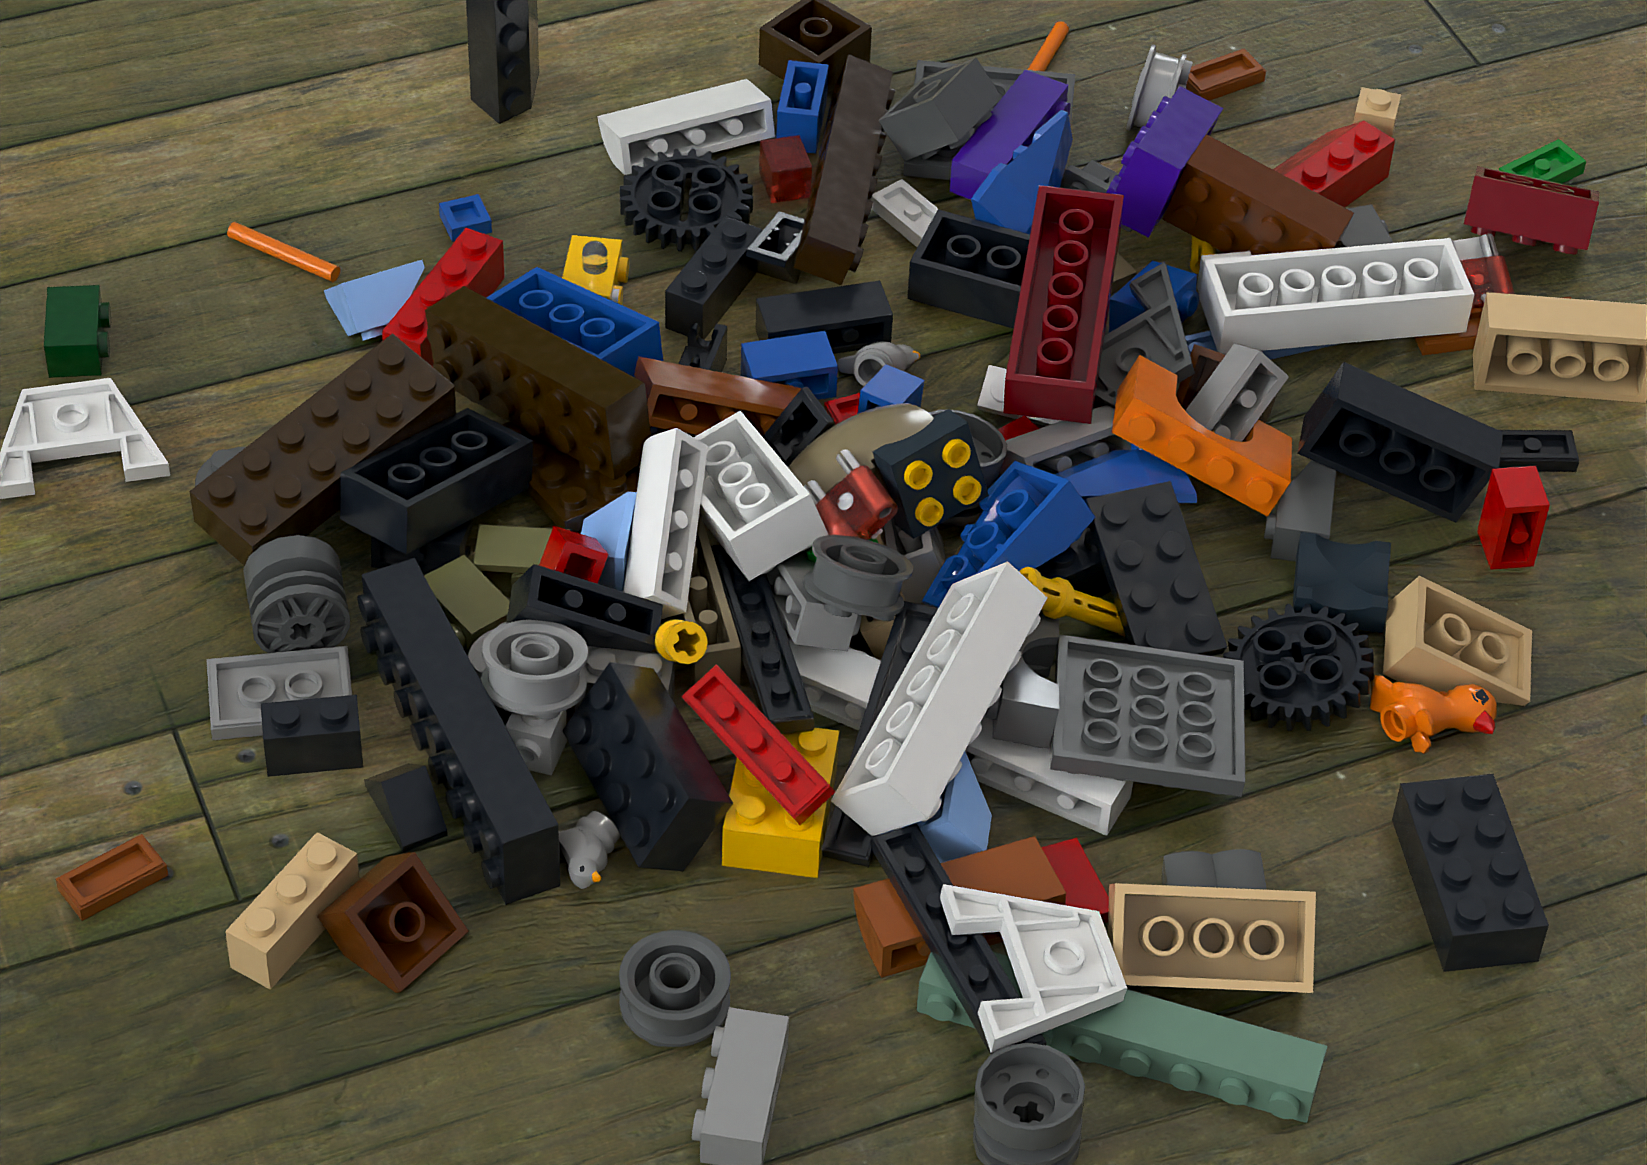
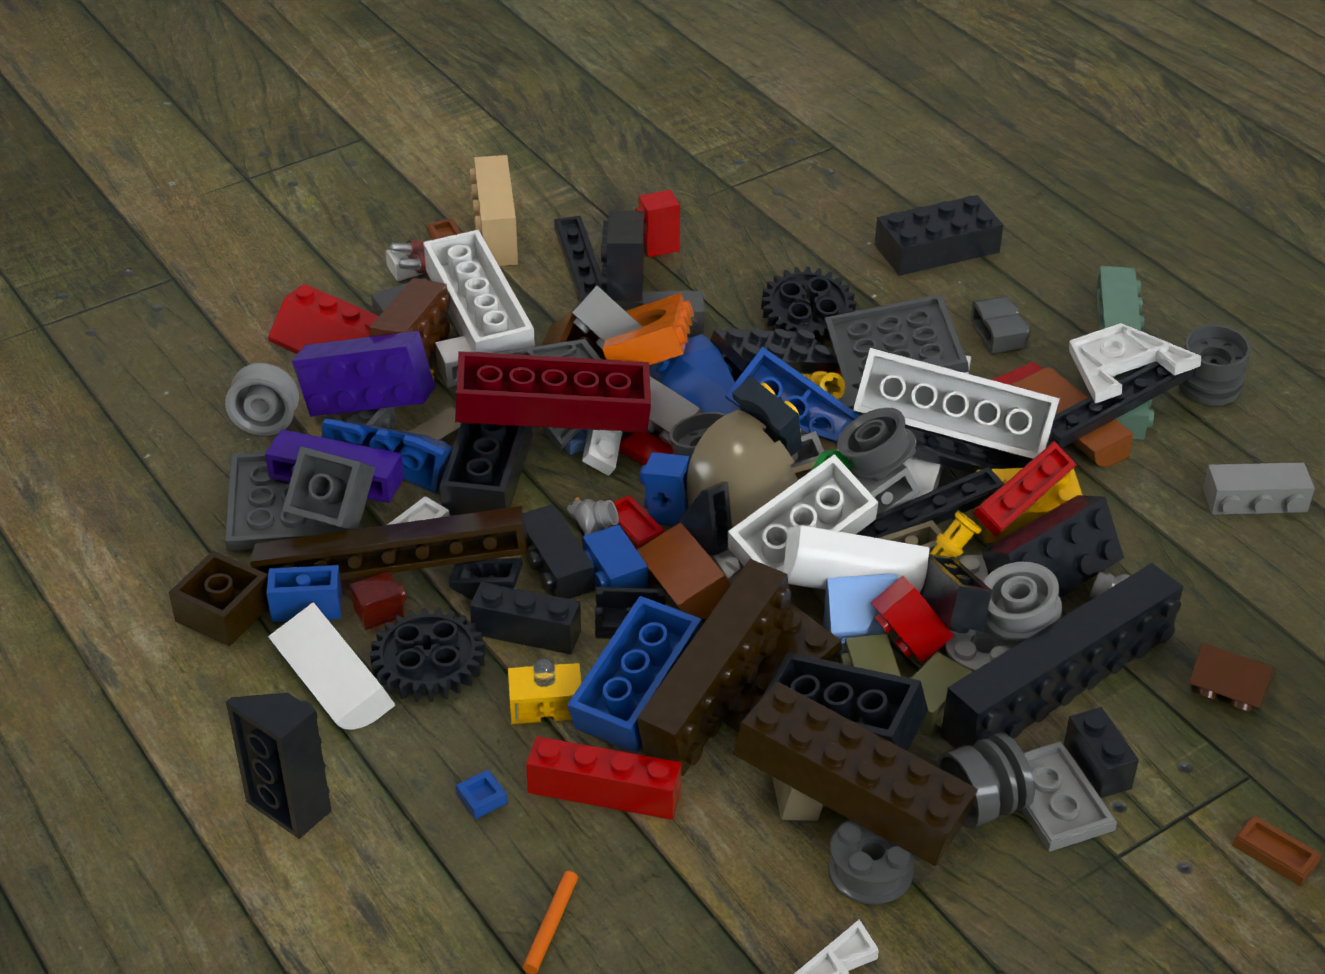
camera: 100 degrees left, 5 degrees down
tan brick [225,832,359,990] -> none
light blue slope [324,260,425,340] -> none
black slope [364,763,448,853] -> none
dark grey wheel [619,930,731,1047] -> none
clear red piece [804,449,898,540] -> none
orange bar [1027,21,1069,71] -> none
tan brick [1108,883,1316,993] -> none
dark orange tile [1185,48,1266,101] -> none
black brick [1293,532,1391,633] -> none
tan brick [1353,87,1401,138] -> none
orange animal [1370,675,1497,754] -> none
tan slope [1383,576,1532,706] -> none
dark red brick [1464,166,1599,255] -> none
green plate [1499,139,1586,184] -> none

